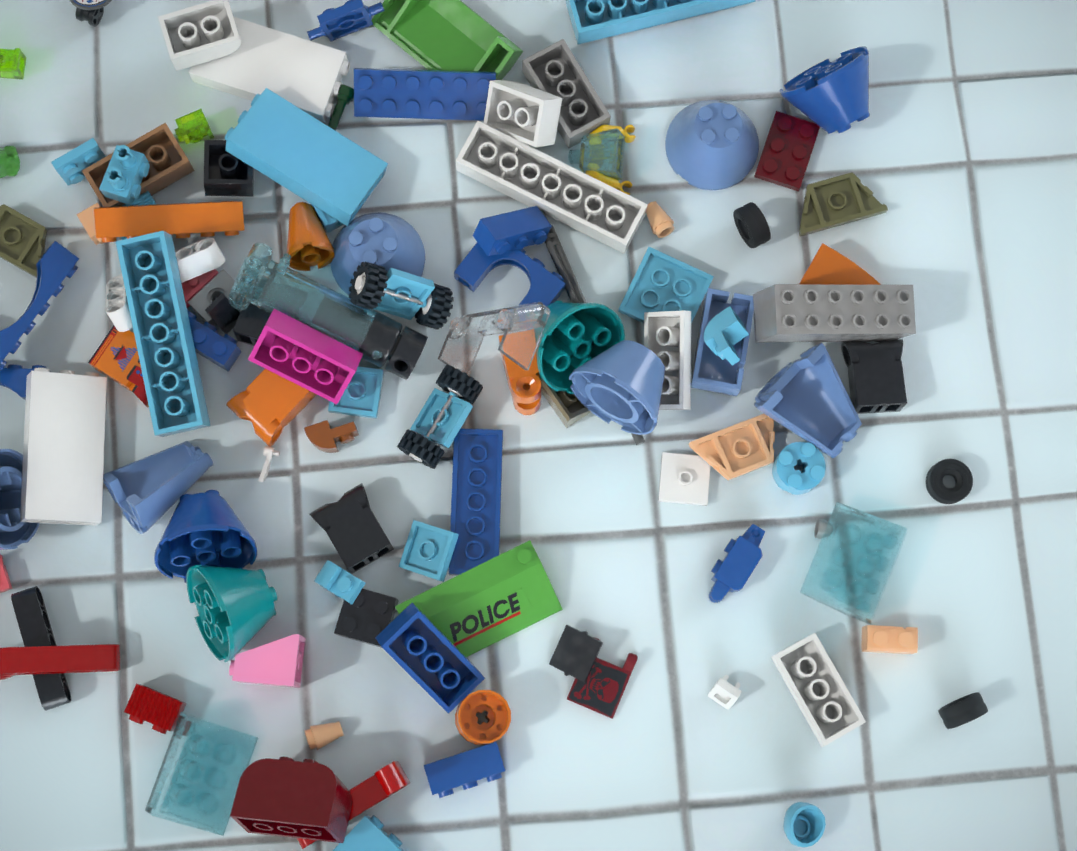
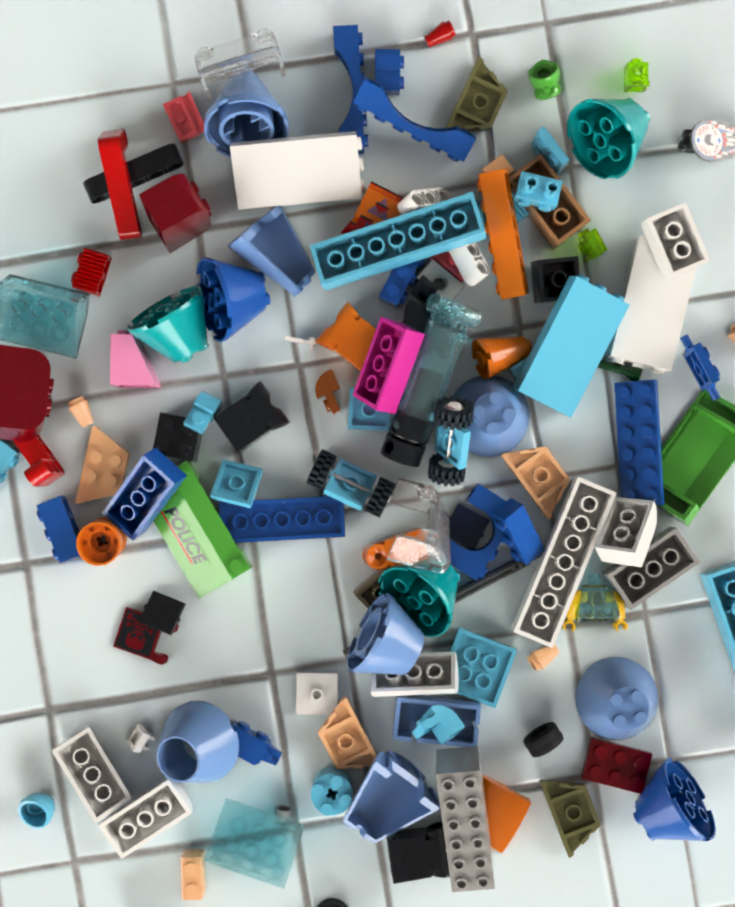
camera: 85 degrees right, 10 degrees up
none -> white brick [51,727,132,823]
none -> light nougat wing [75,426,130,504]
none -> dark red brick [139,173,212,253]
none -> medium blue cone [156,701,239,783]
none -> dark blue piece [442,503,490,550]
none -> light nougat wing [500,446,570,520]
none -> teal cone [567,98,650,180]

